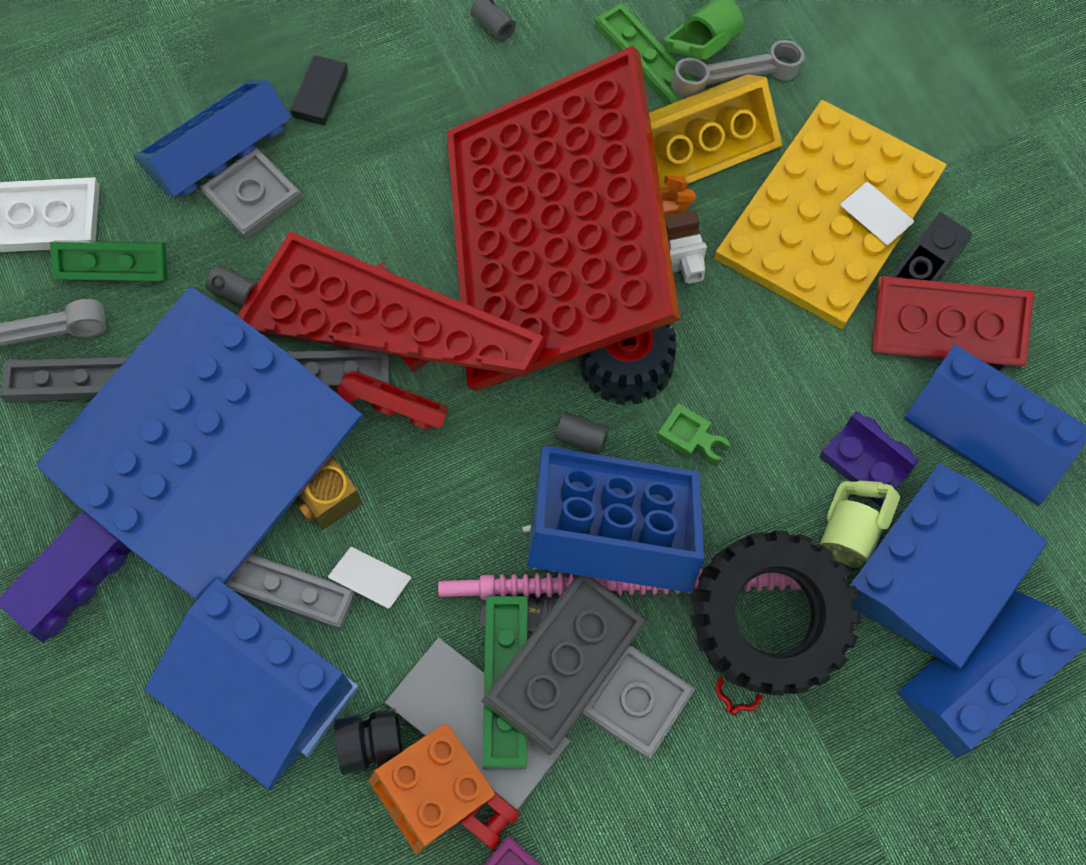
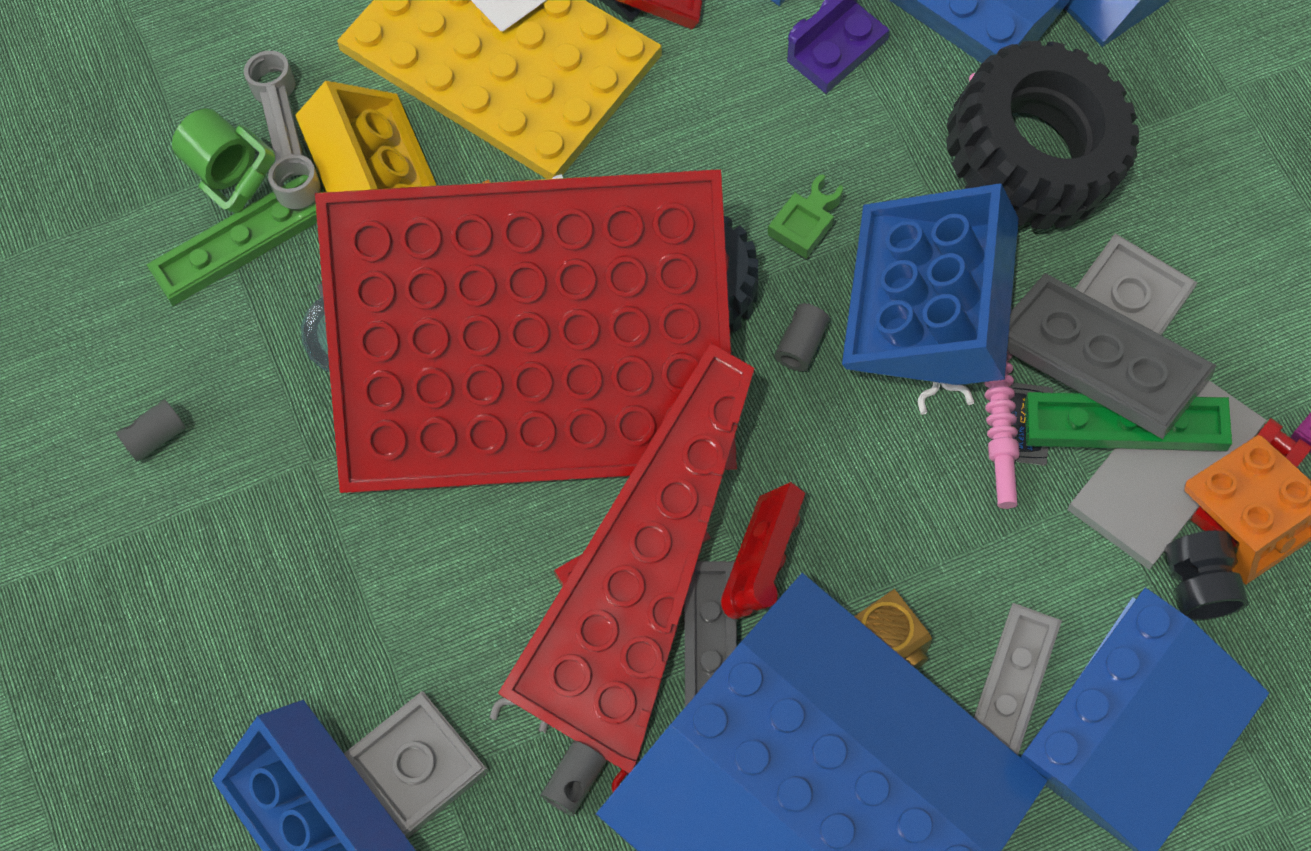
camera: 85 degrees left, 0 degrees up
black tile [290,55,348,125] -> none
white sticker [328,547,411,609] -> none
red piece [715,677,763,715] -> none
yellowish green piece [819,480,900,569] -> none

